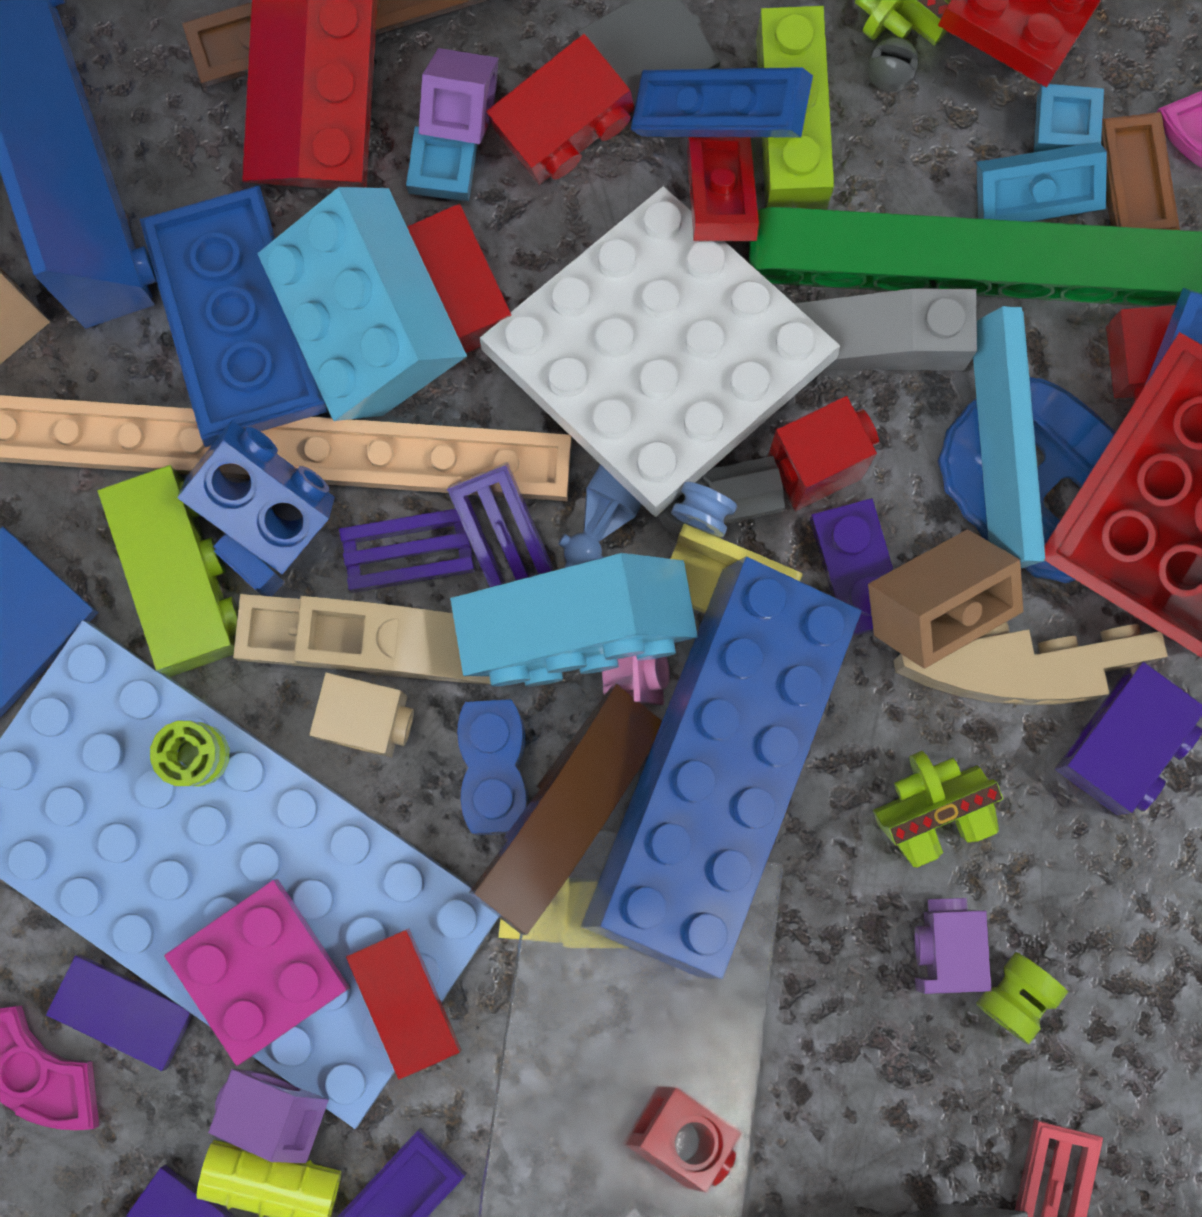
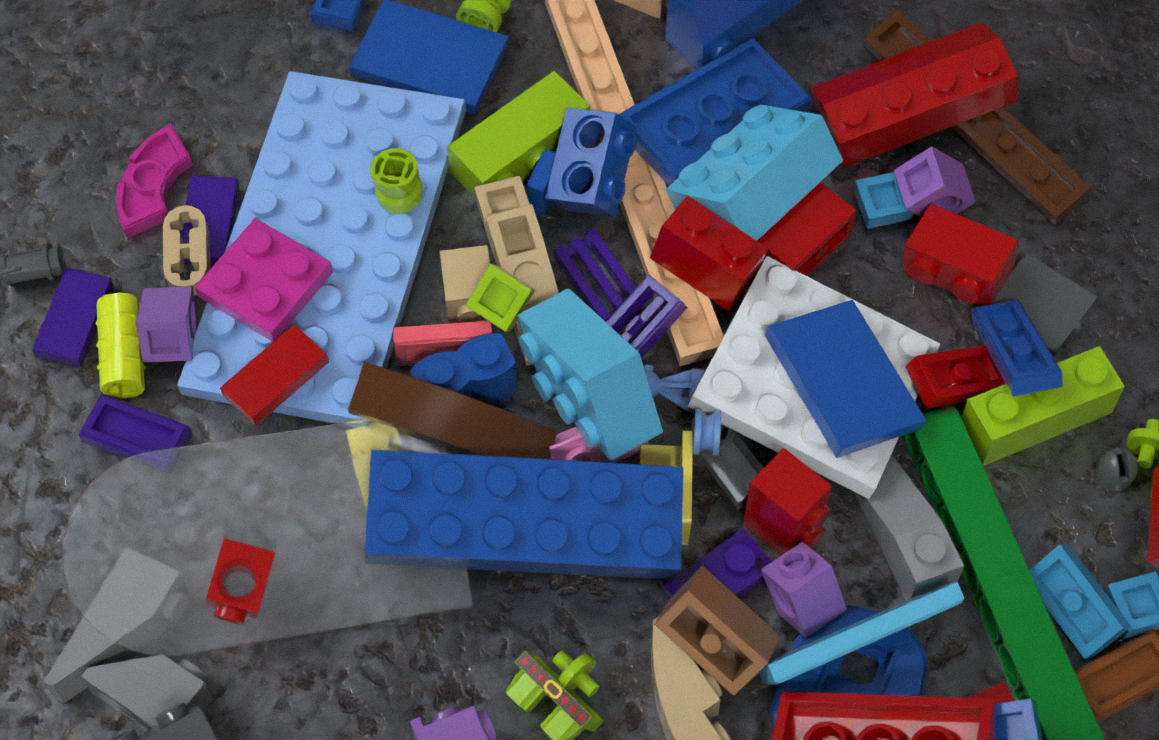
camera: 65 degrees right, 20 degrees down
none -> tan beam [163,205,211,296]
none -> coral tile [393,321,492,366]
none -> lime plate [465,263,535,332]
none -> red brick [650,195,768,311]
none -> medium lavender brick [761,542,847,638]
none -> blue tile [765,300,926,458]

